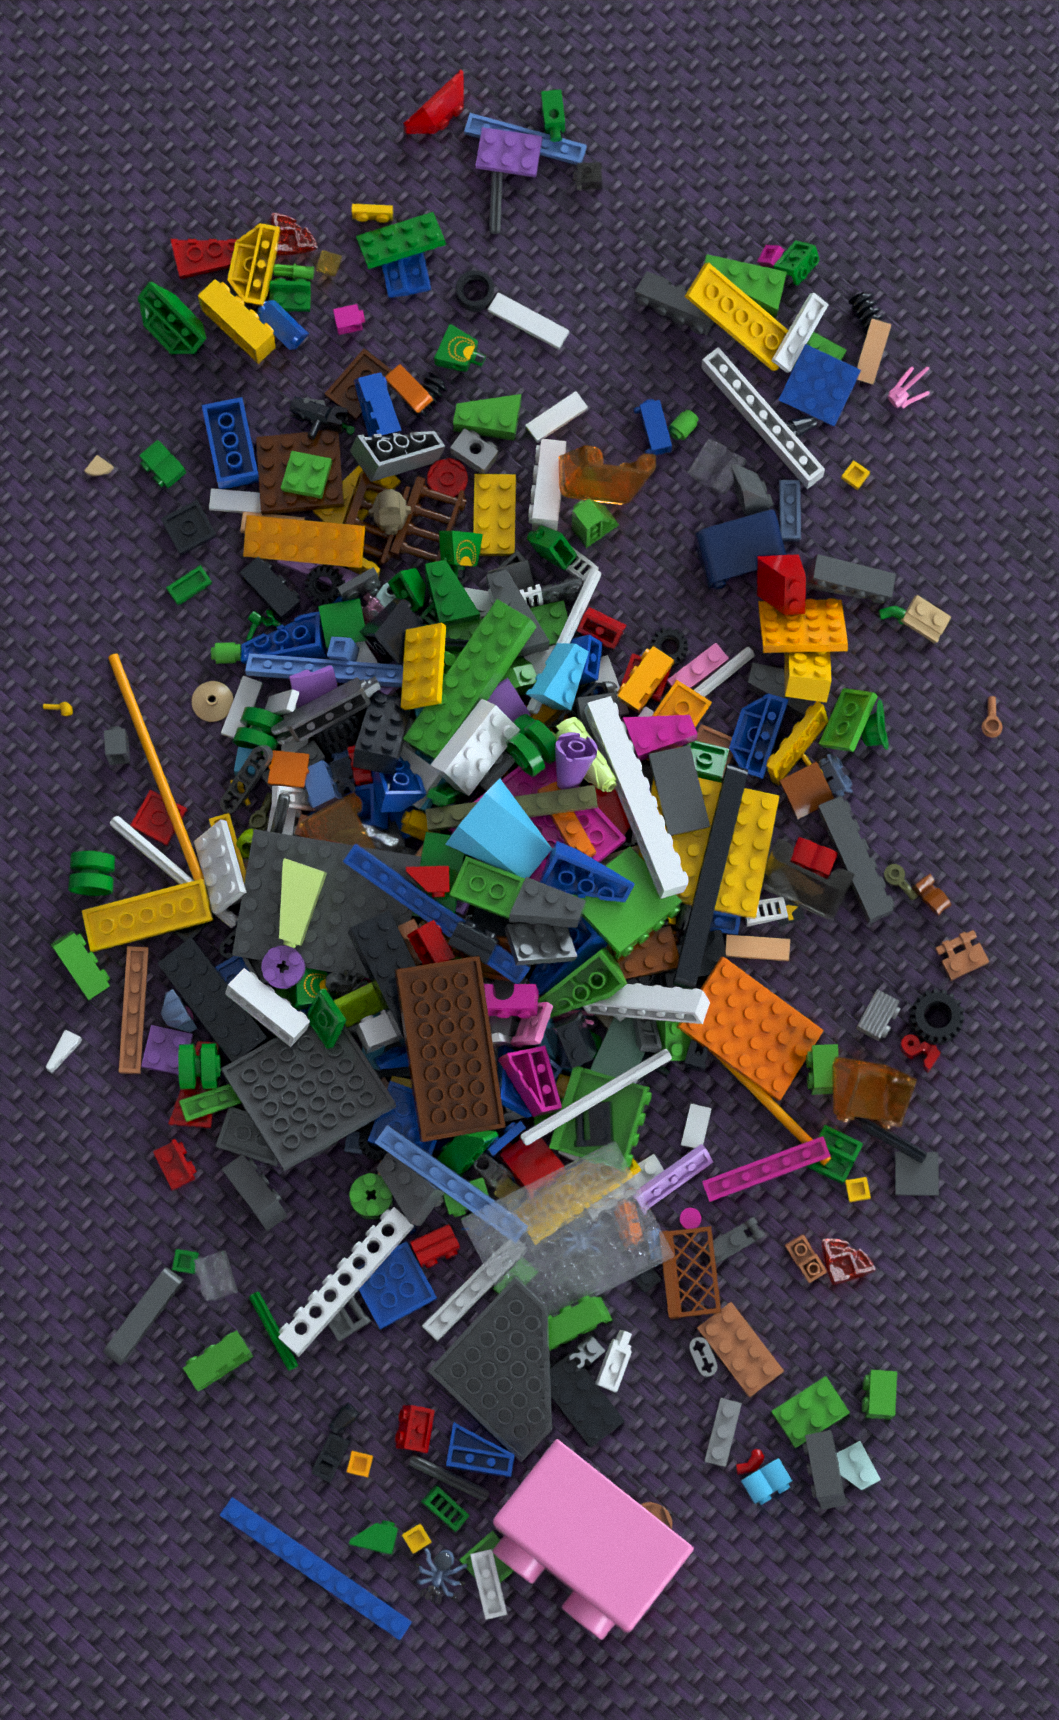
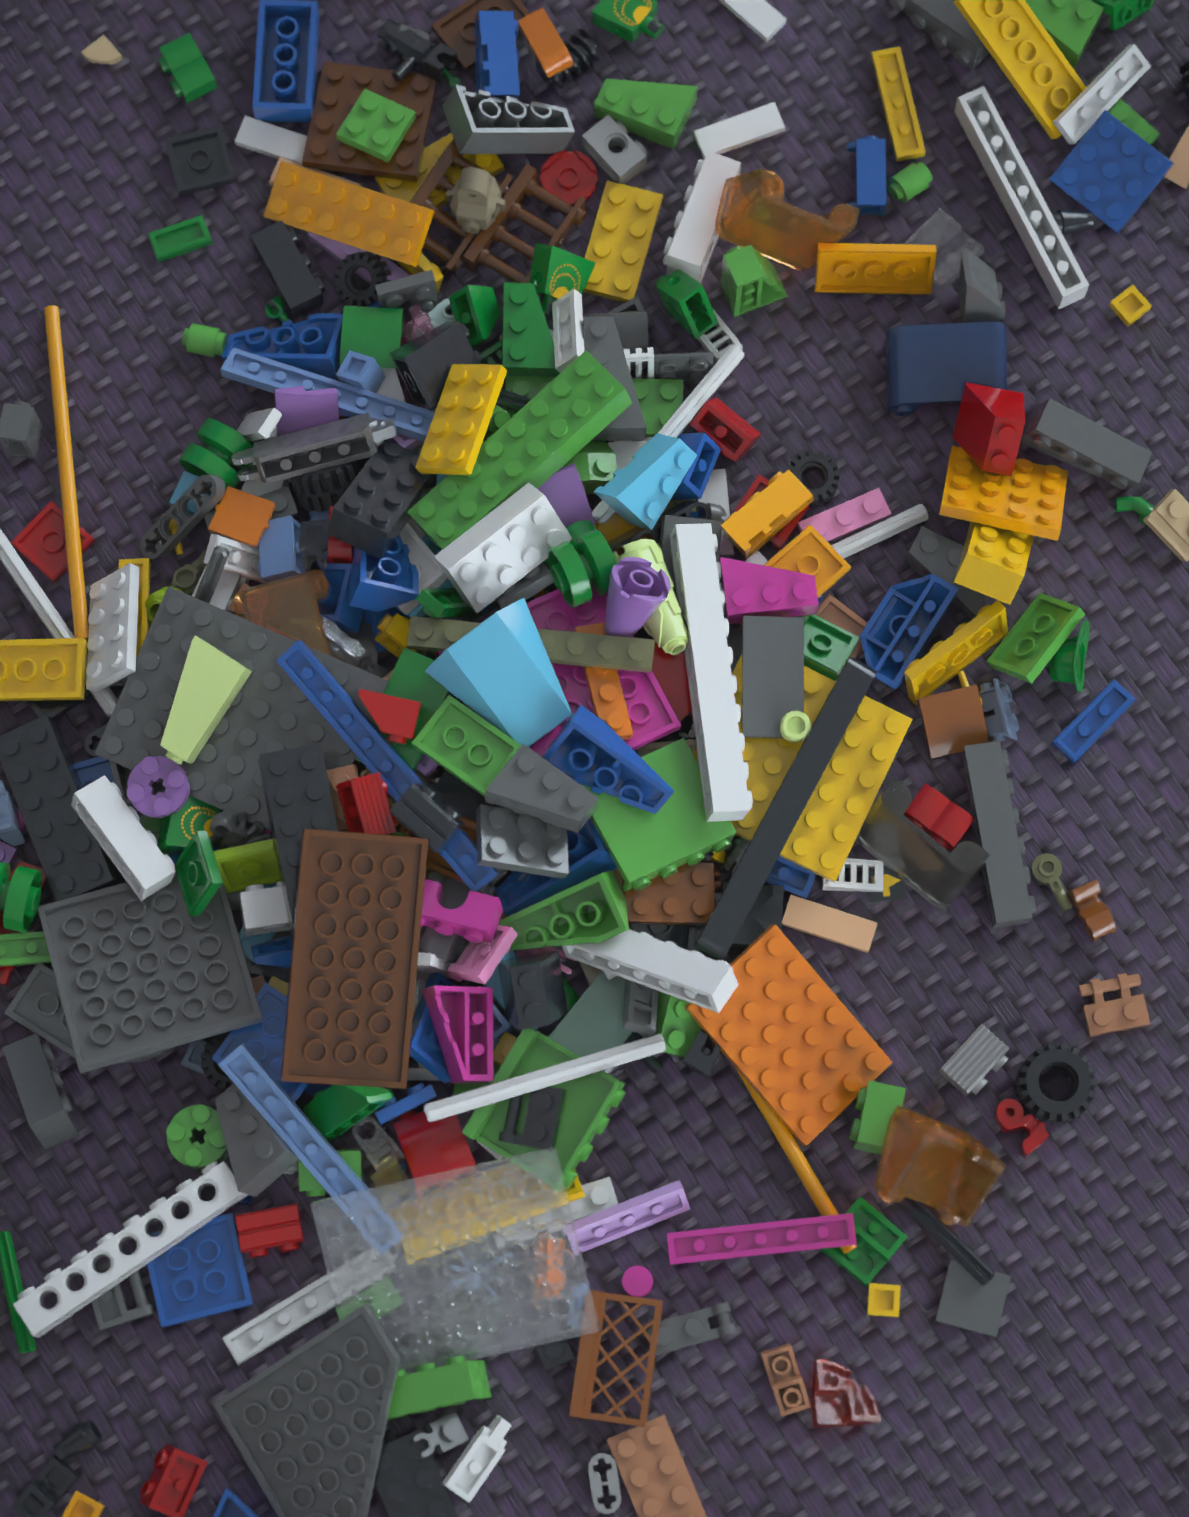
camera: 15 degrees right, 0 degrees up
tan dish [192,681,233,722] -> none
white tile [221,676,263,739] -> none
green hand [246,611,262,641] -> none
white tile [681,1104,712,1149] -> none
sand blue tile [779,480,801,541] -> none
none -> white plate [552,289,585,373]
none -> yellowish green tile [779,711,811,743]
none -> light orange tile [815,243,937,294]
none -> yellow plate [871,46,926,162]
none -> blue tile [1051,679,1136,764]

